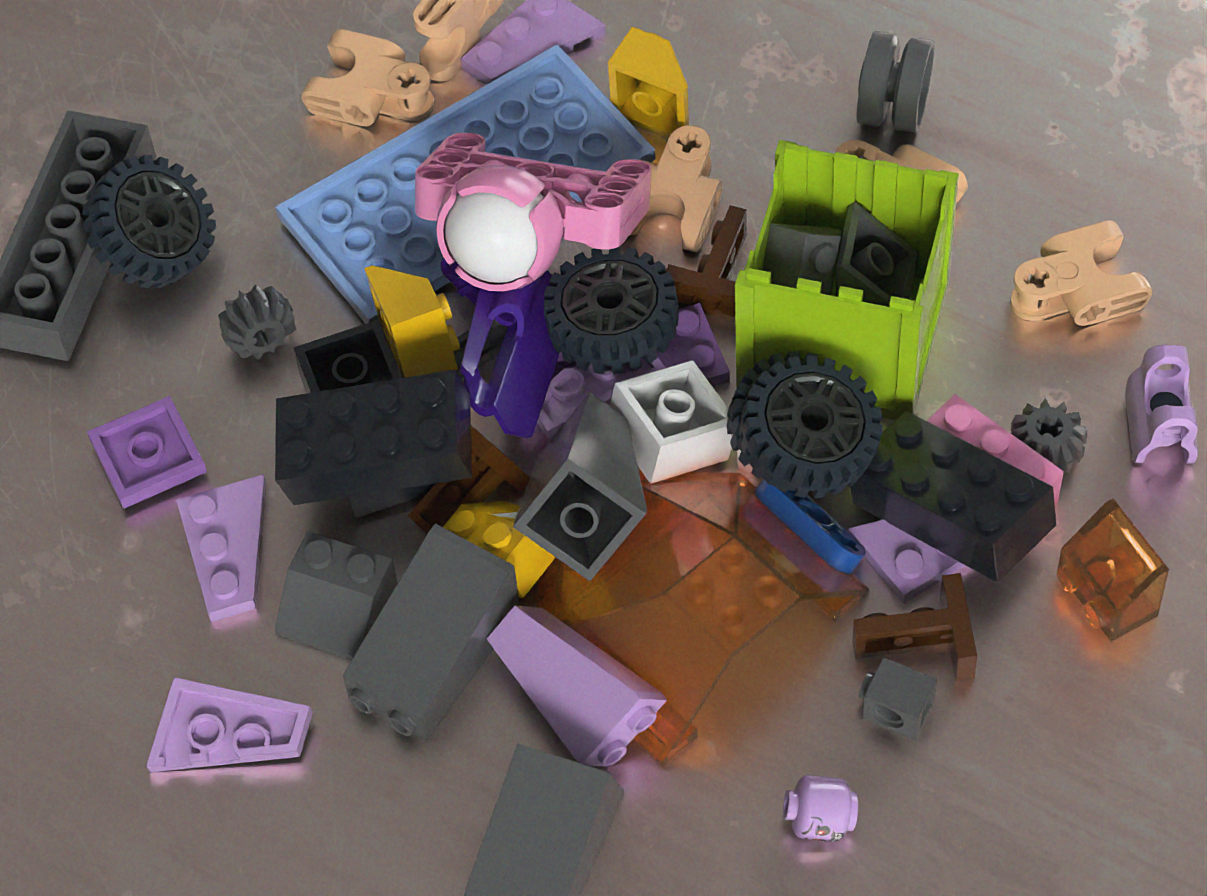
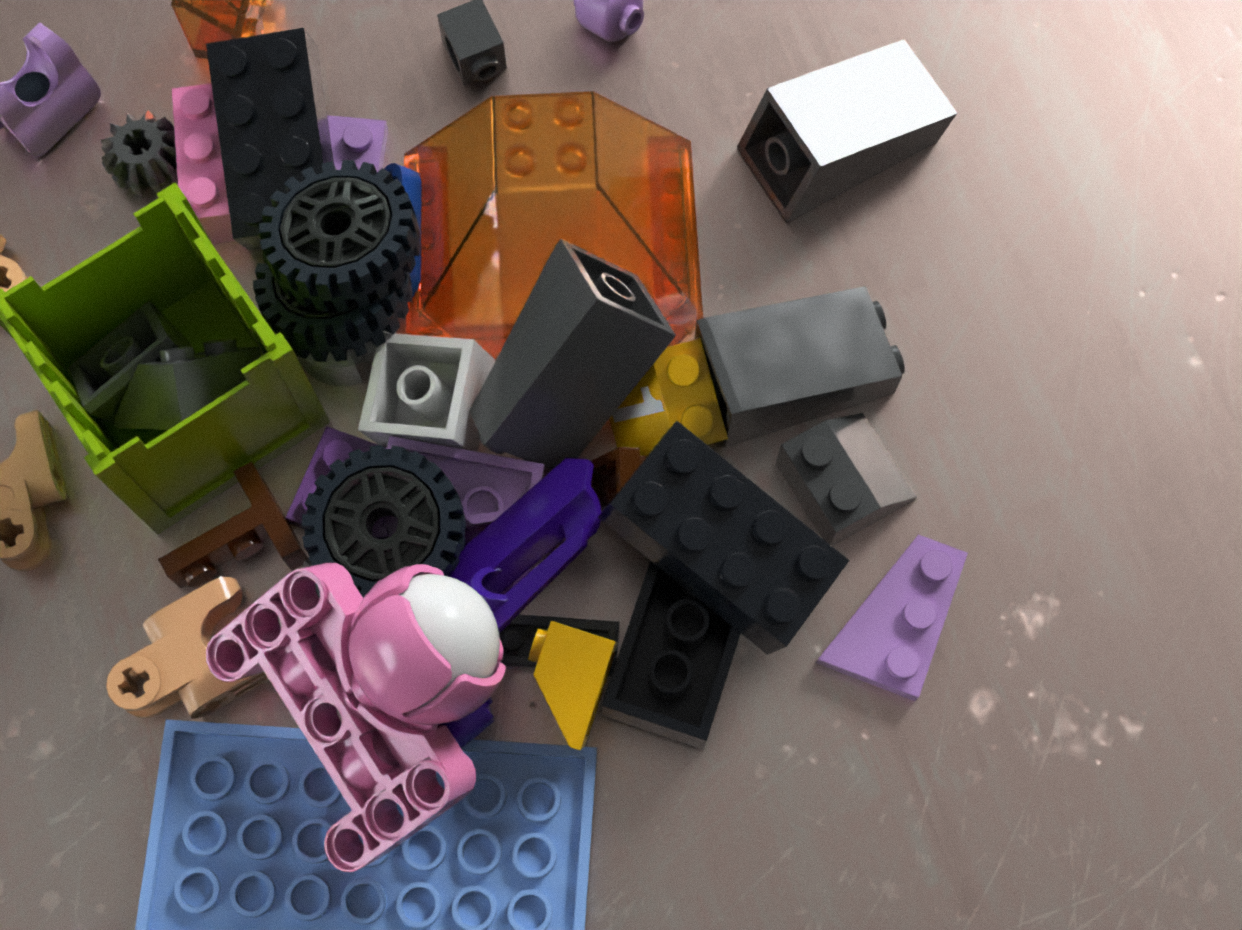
camera: 145 degrees left, 15 degrees up
medium lavender plate [87,396,207,509] -> none
lavender wing [146,677,313,772] -> none
dark grey gear [218,285,296,360] -> none
lavender slope [487,606,667,767] -> none
yellow slope [608,26,689,139] -> none
reddish brown bracket [852,573,977,681] -> none

